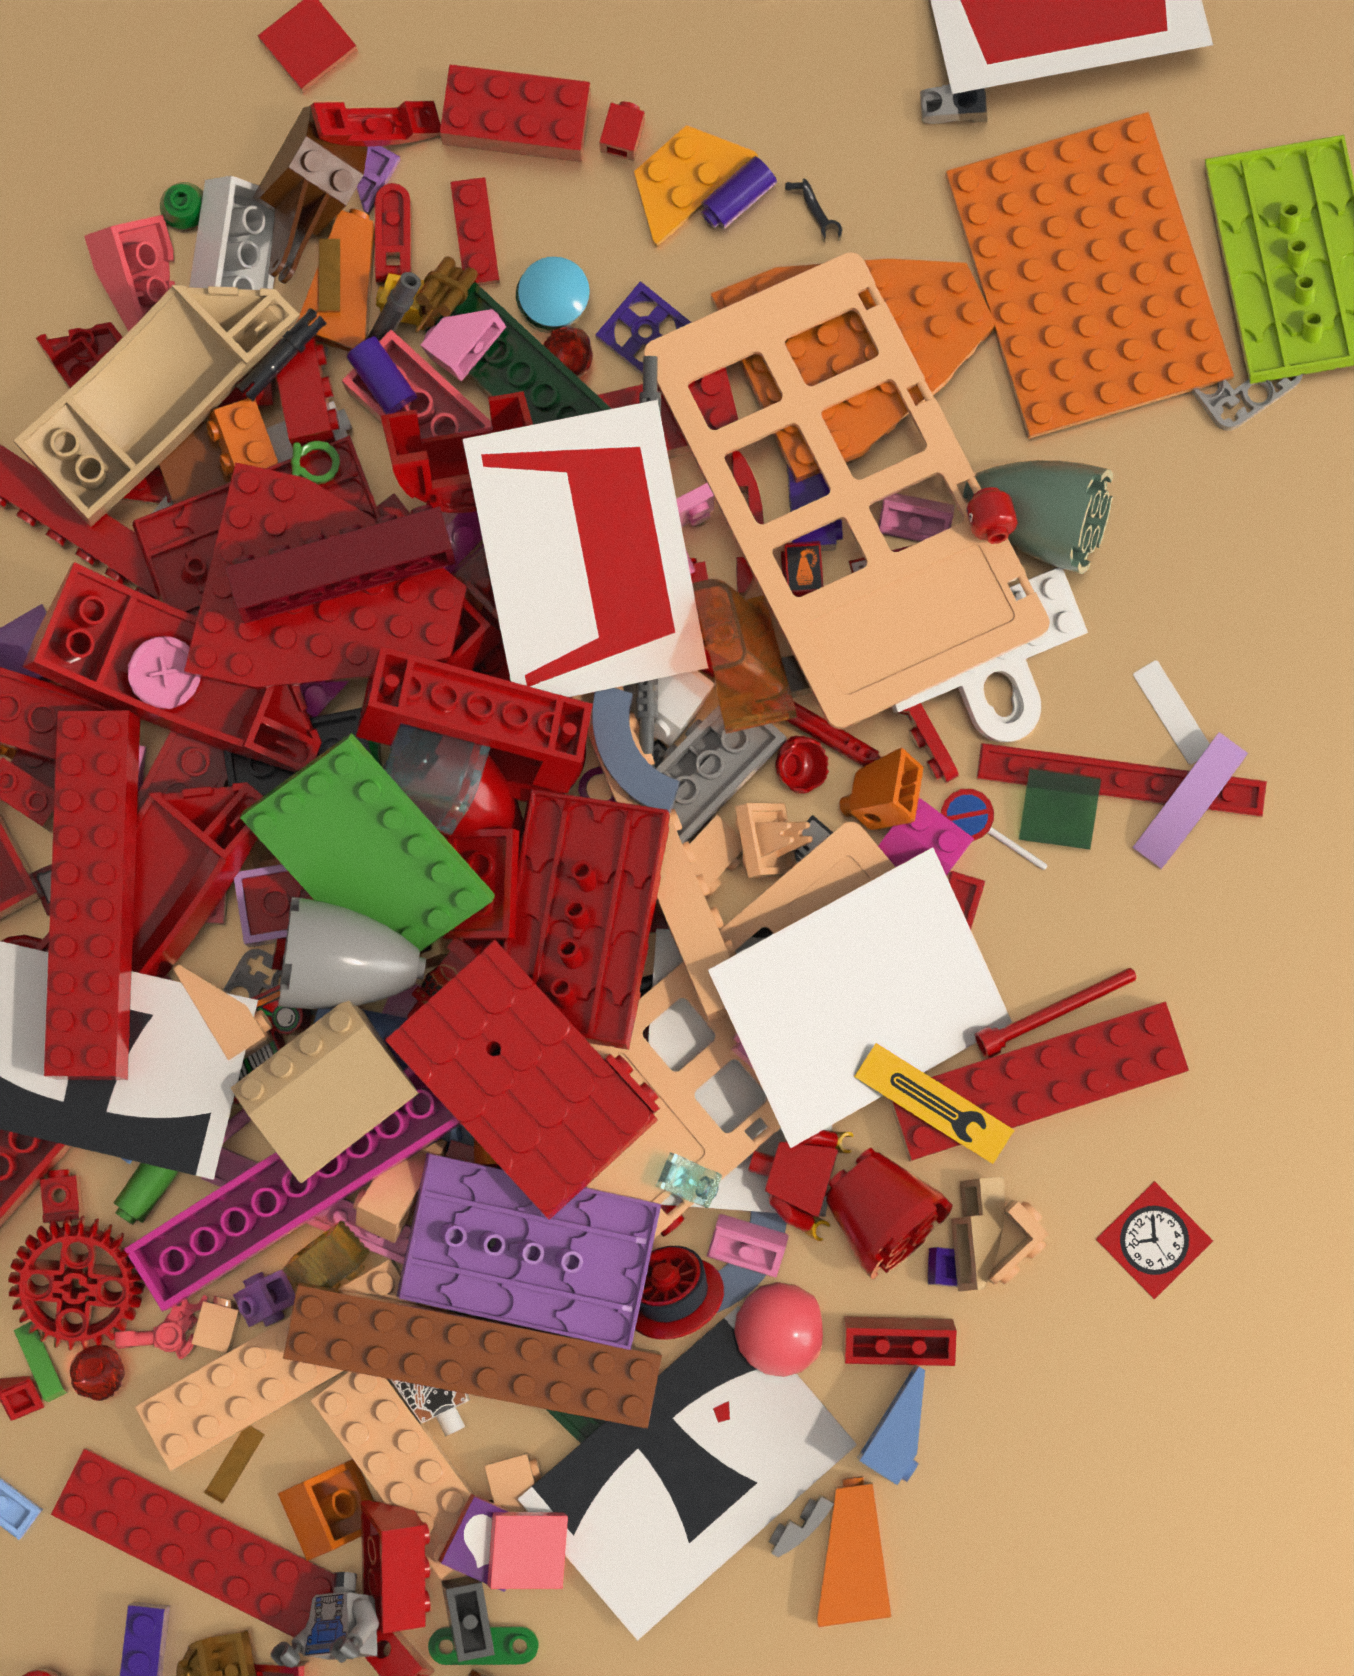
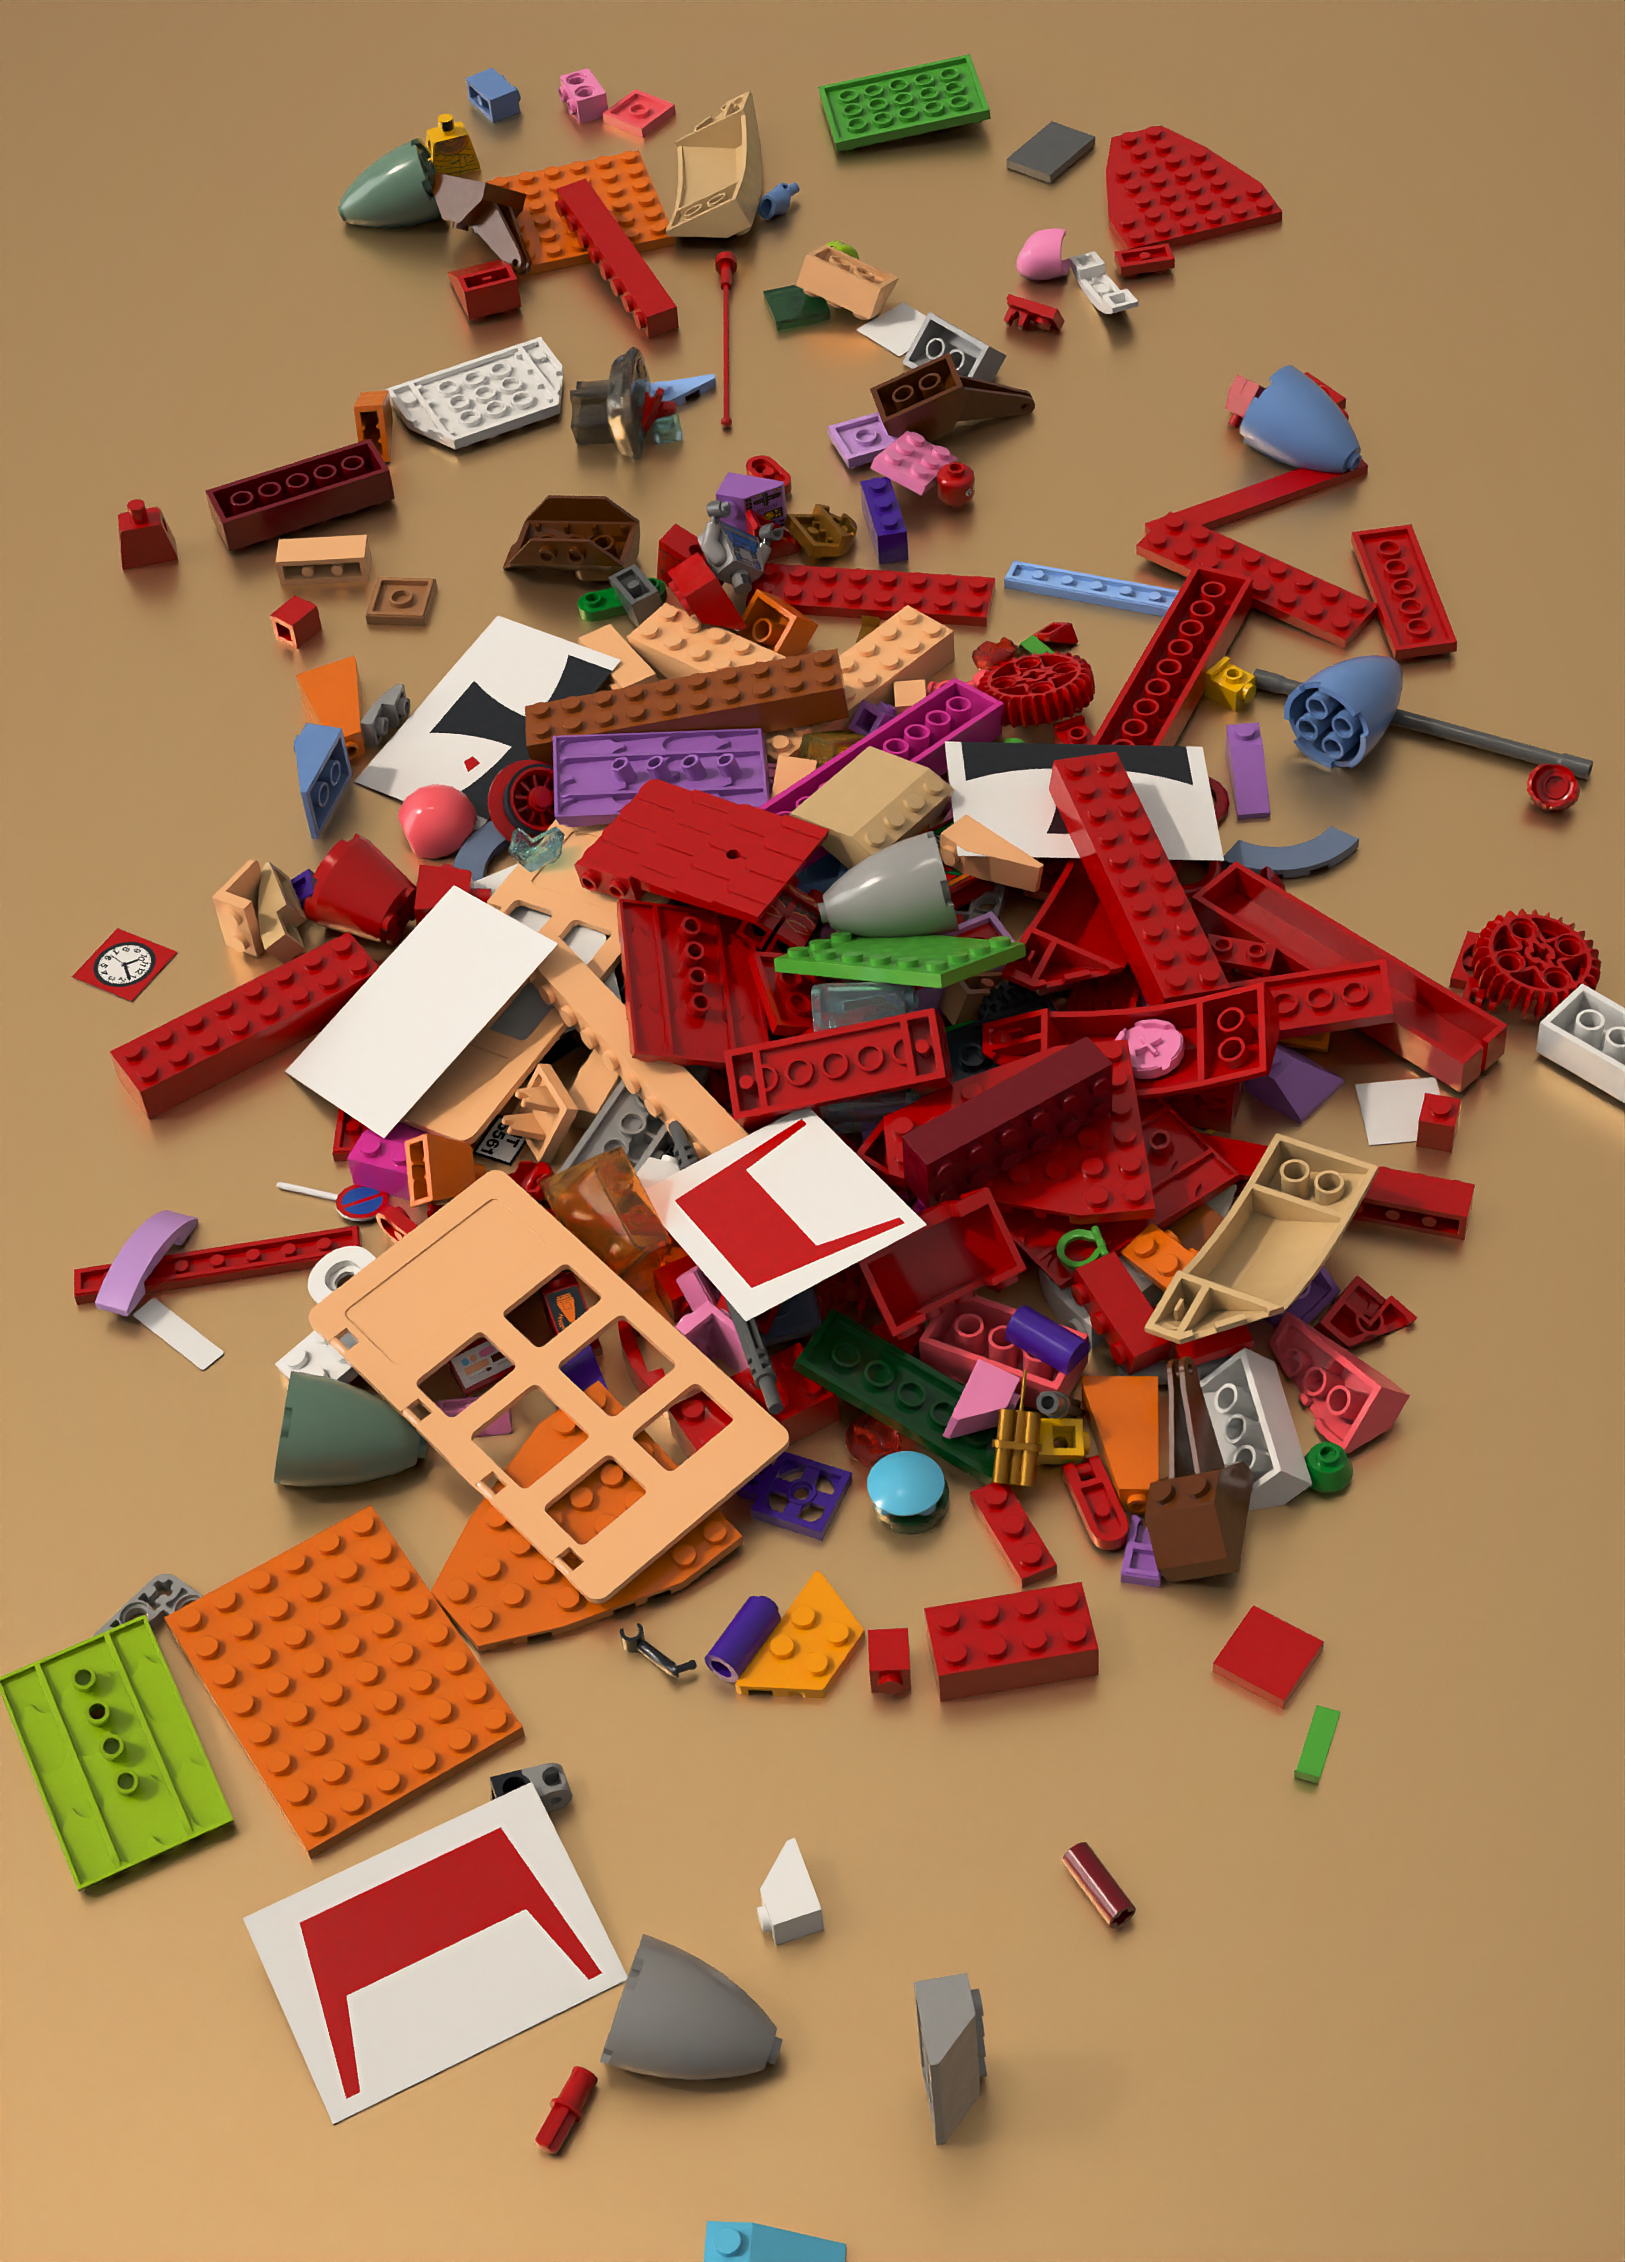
camera: 165 degrees right, 35 degrees down
black pin [236,308,327,402] -> none
red slope [310,101,441,147] -> none
pearl gold piece [317,239,340,313] -> none
tile [438,1493,511,1592] -> none
coral tile [487,1512,568,1589] -> none
sand blue tile [592,688,680,814] -> none
bright pink slope [707,1214,789,1278] -> none
red brick [842,1316,957,1366] -> none
yellow sticker [854,1043,1014,1164] -> none
red head [966,487,1018,544] -> none
red piece [974,968,1137,1059] -> none
clear green tile [1018,767,1101,849] -> none

